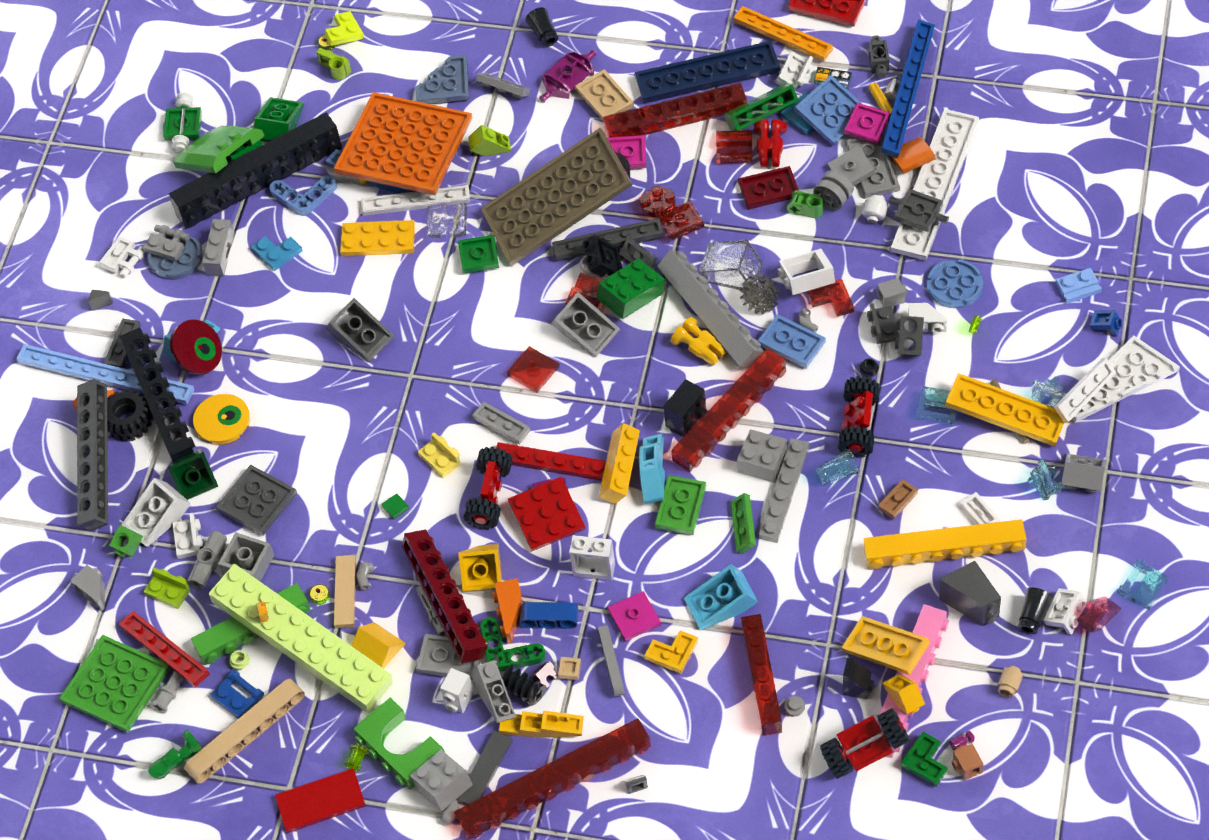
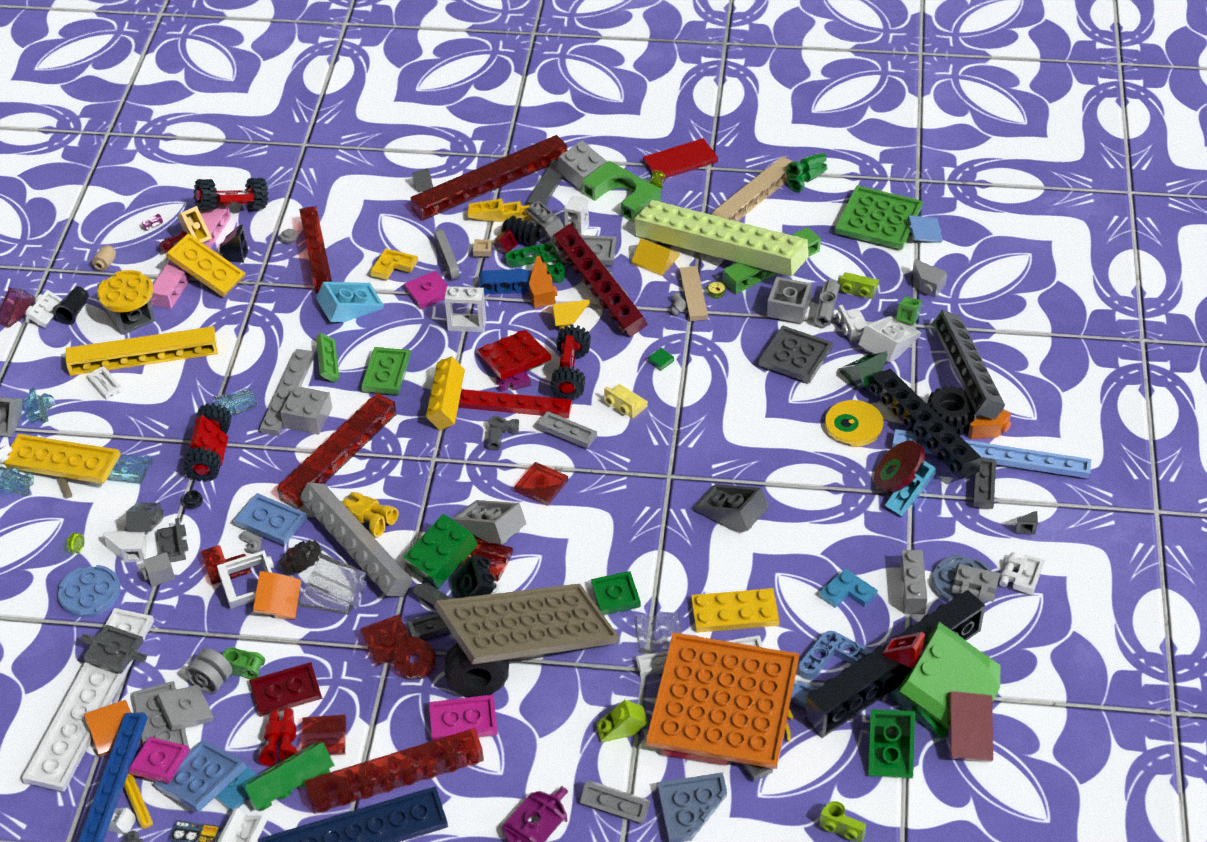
camera: 170 degrees right, 10 degrees down
red plate [119,611,210,688] -> none
light grey pin [151,671,184,713] -> none
green plate [163,92,202,153] -> none
blue plate [210,669,264,719] -> none
light orange tile [257,601,269,622] -> none
tan plate [575,69,634,123] -> none
medium azure slope [639,434,665,504] -> none
black brick [664,379,707,437] -> none
white head [862,195,888,224] -> none
medium nougat plate [878,479,918,520] -> none
green plate [901,731,948,787] -> none
nougat brick [951,743,984,781] -> none
none -> yellow tile [97,270,154,312]
none -> dark red plate [158,231,187,253]
none -> orange slope [253,571,301,620]
none -> dark grey bar [488,416,519,450]
none -> red slope [882,632,925,668]
none -> medium blue piece [908,215,943,243]
none -> dark red tile [948,691,993,762]

